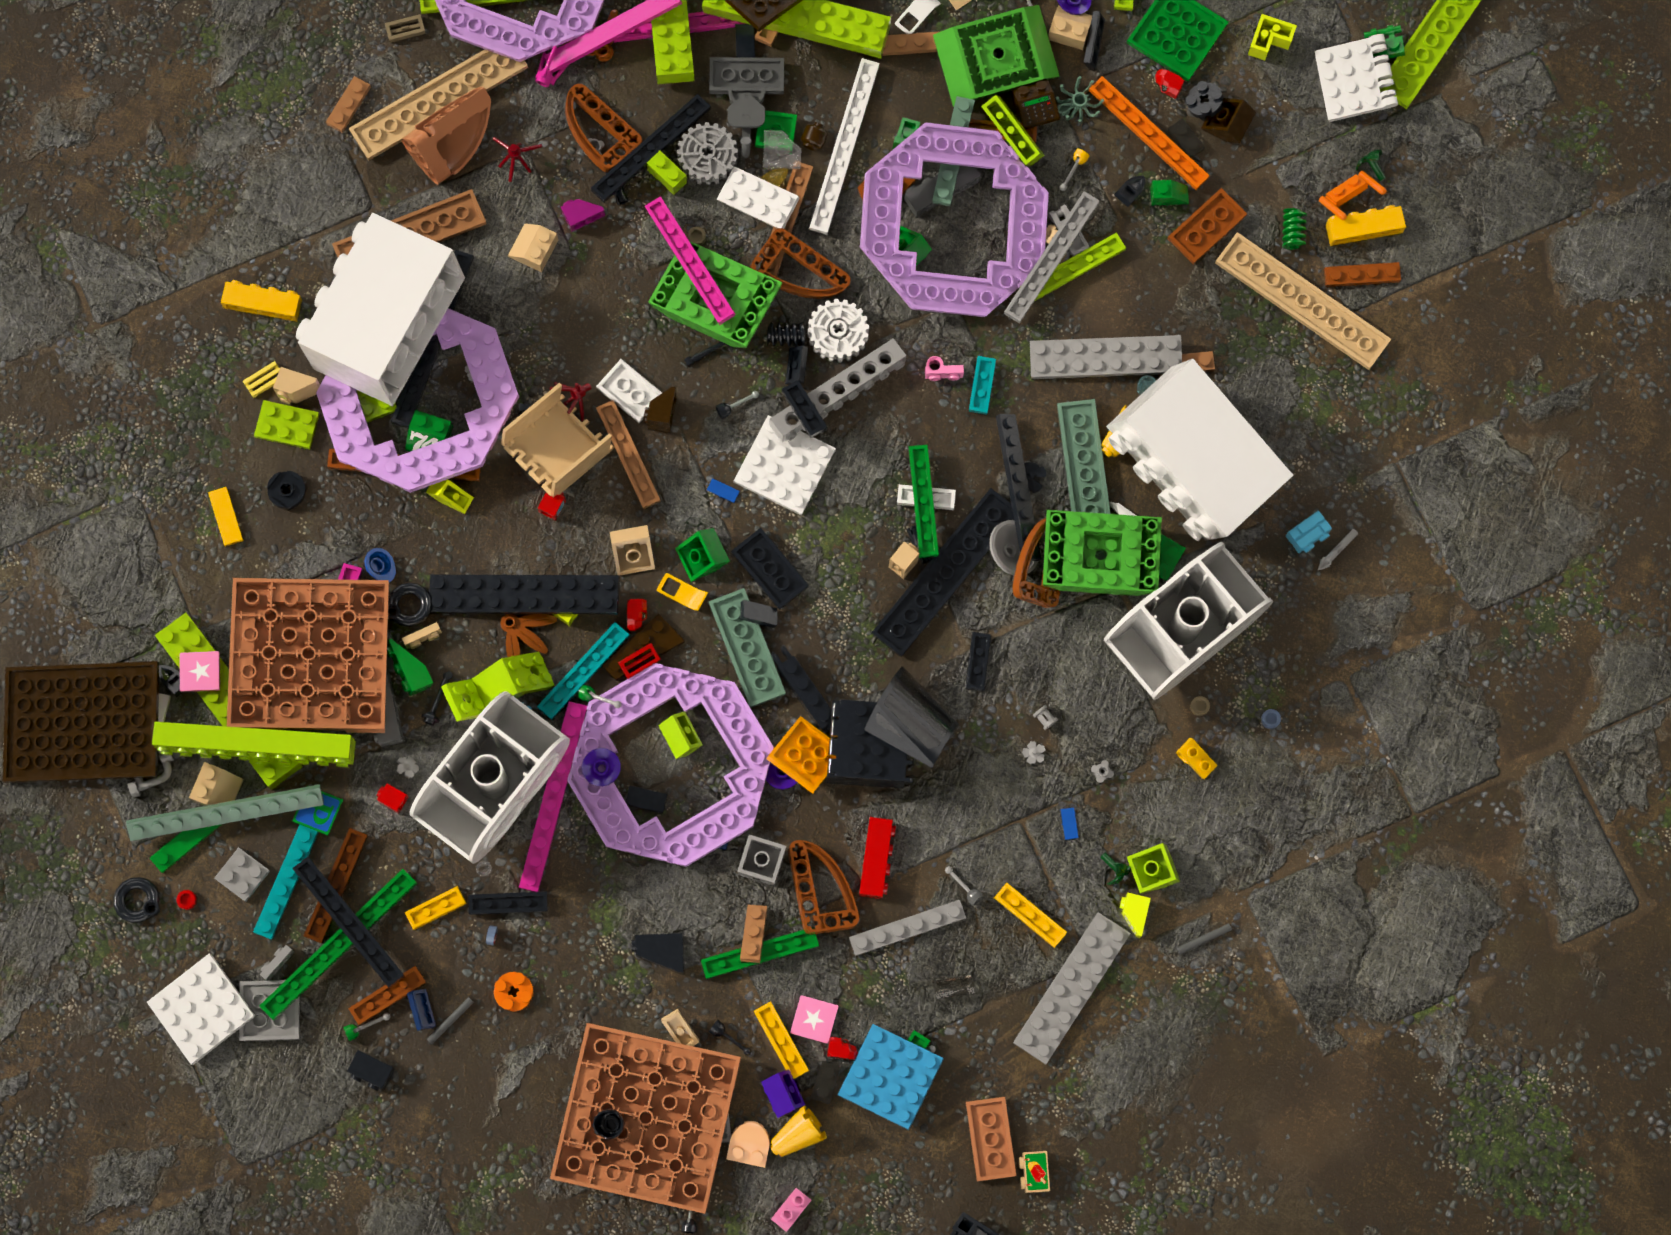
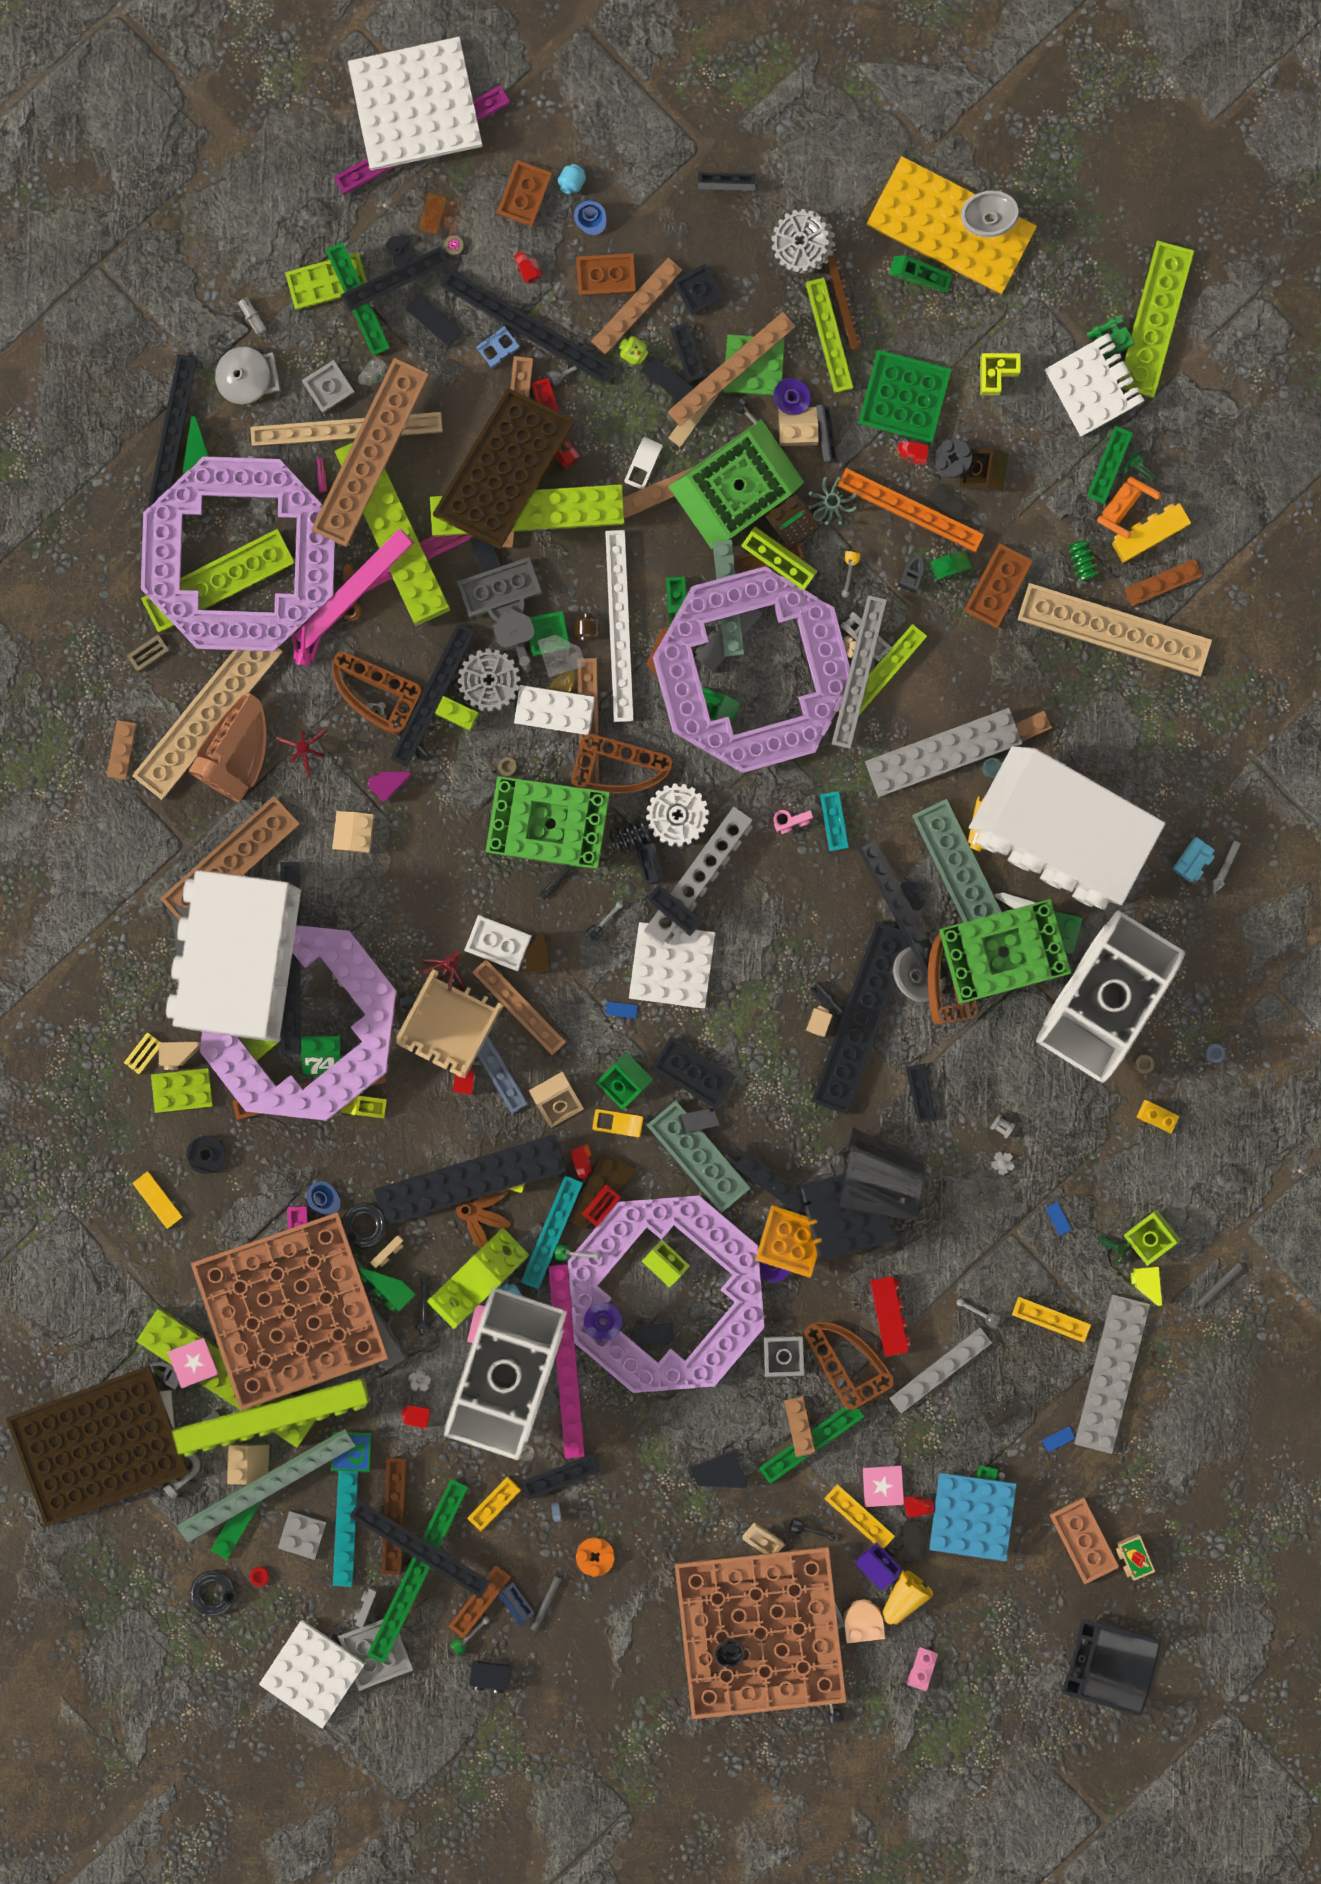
camera: 15 degrees left, 10 degrees up
yellow brick [221,280,302,322] -> none
dark pink plate [645,196,736,325] -> none
white plate [897,484,956,510] -> none
green plate [908,445,939,558] -> none
light grey plate [1091,760,1114,783] -> none
none -> sand blue tile [477,1036,528,1114]
none -> blue window [1042,1427,1075,1452]
none -> green plate [1086,426,1133,504]

